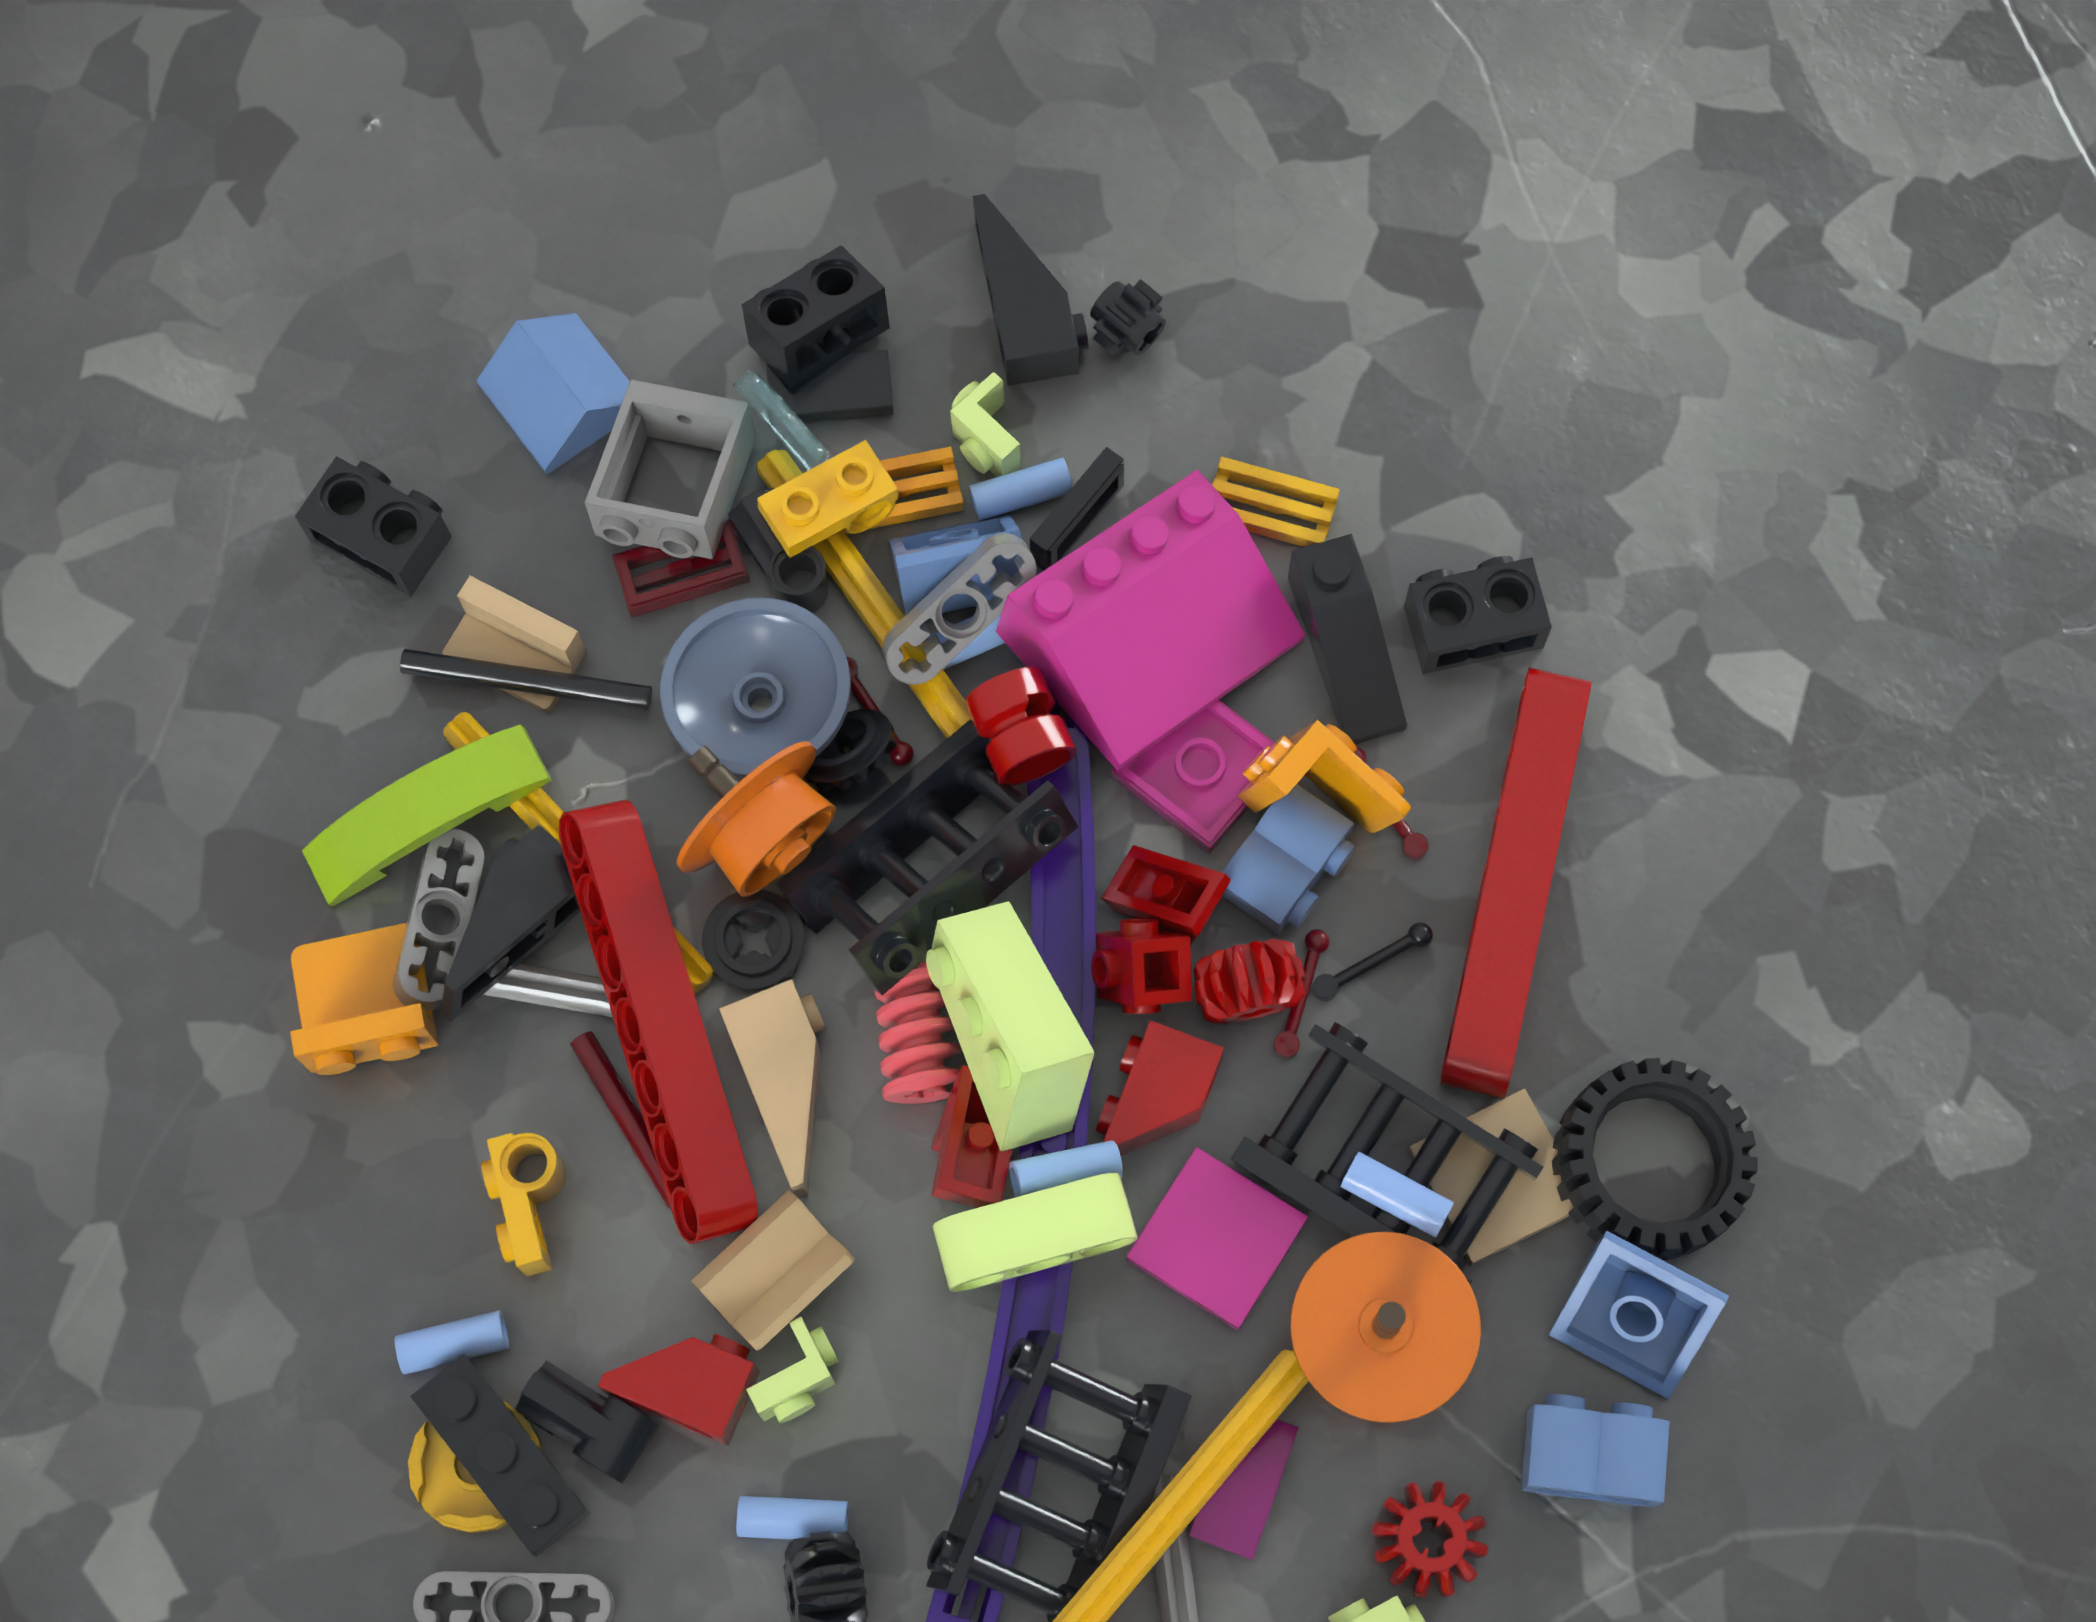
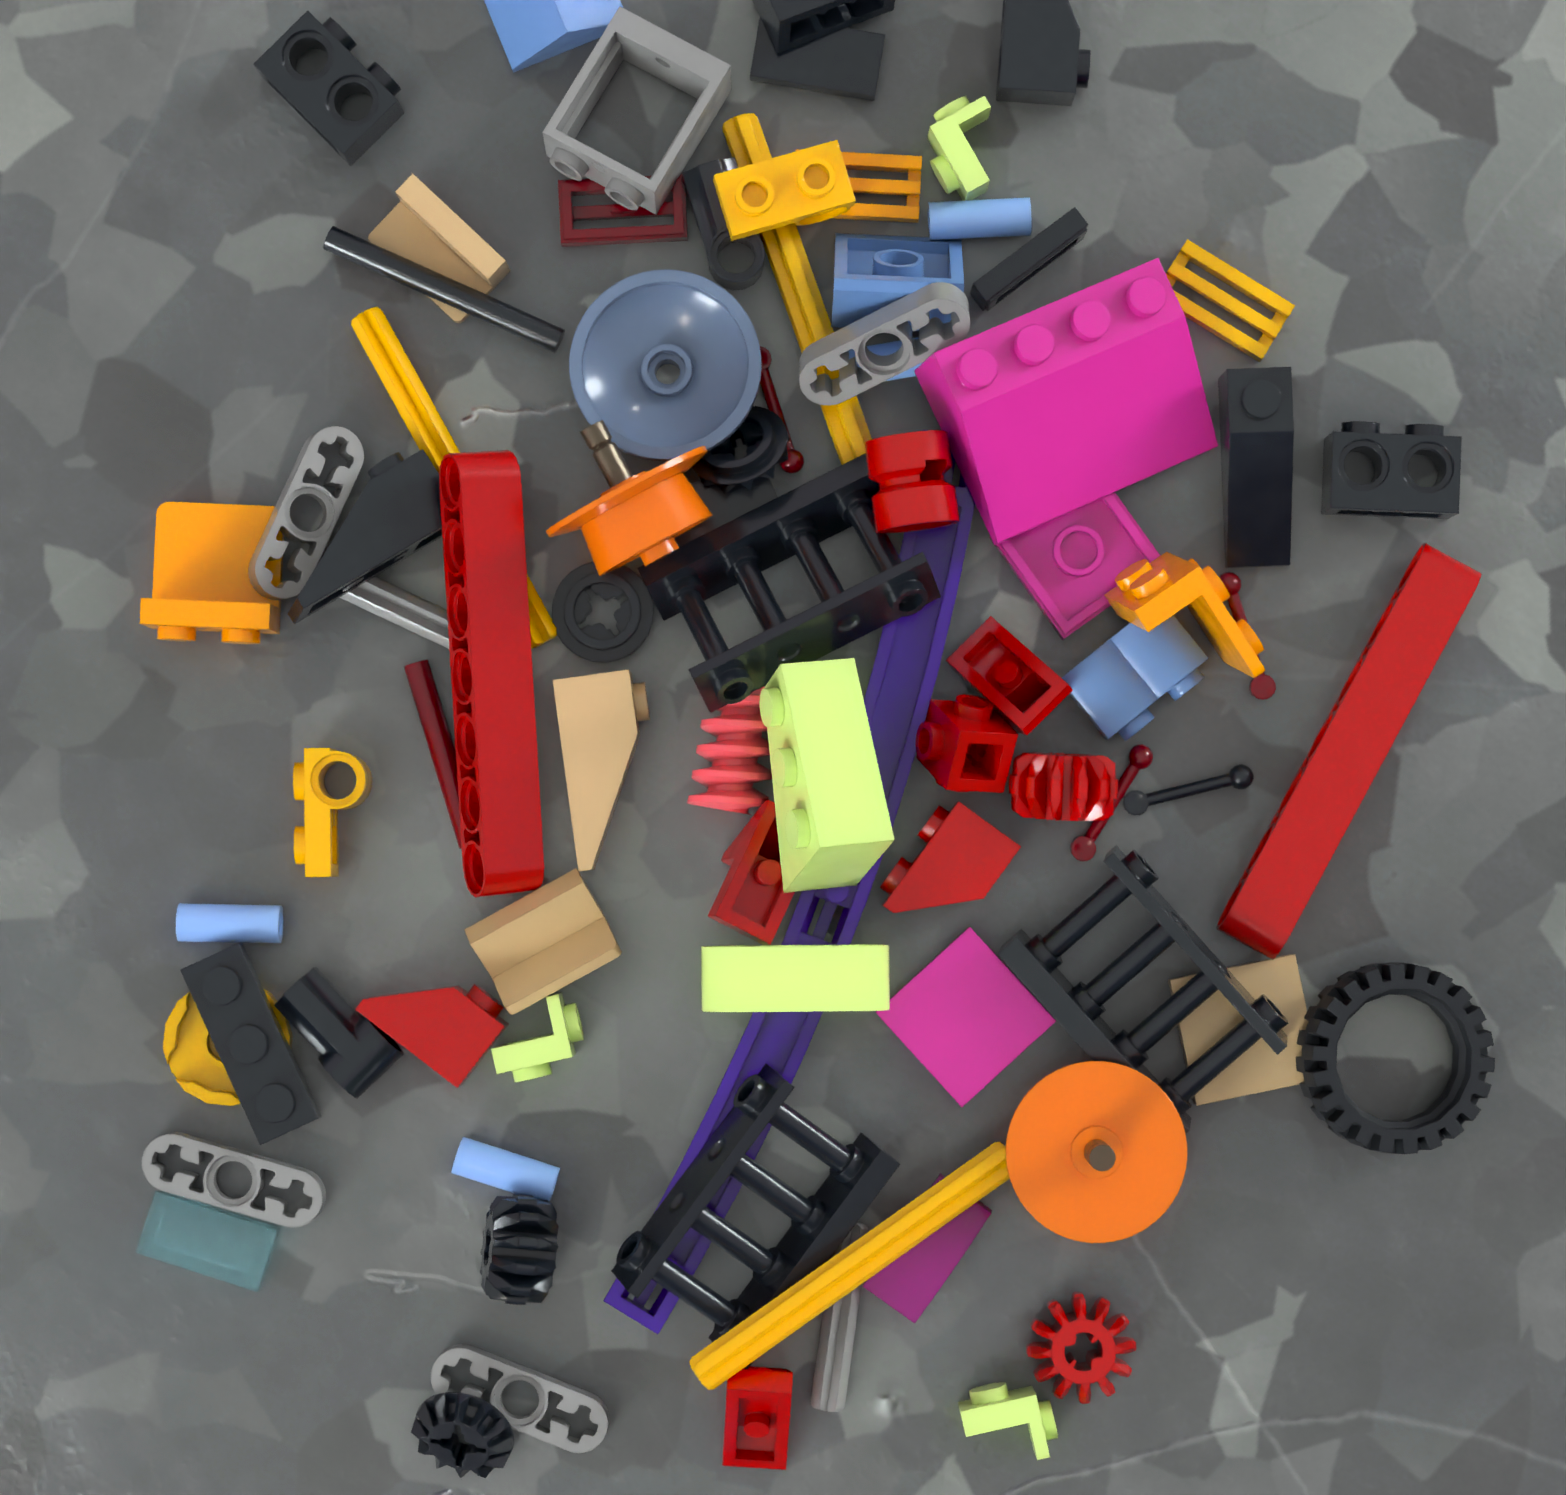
camera: 15 degrees right, 15 degrees up
lime slope [302,724,552,907] -> none
clear light blue tile [733,371,833,471] -> none
light blue axle [1009,1140,1123,1197] -> none
black gear [1090,279,1166,357] -> none
light blue axle [1340,1152,1454,1238] -> none
medium blue brick [1521,1394,1670,1508] -> none
medium blue slope [1549,1231,1729,1400] -> none

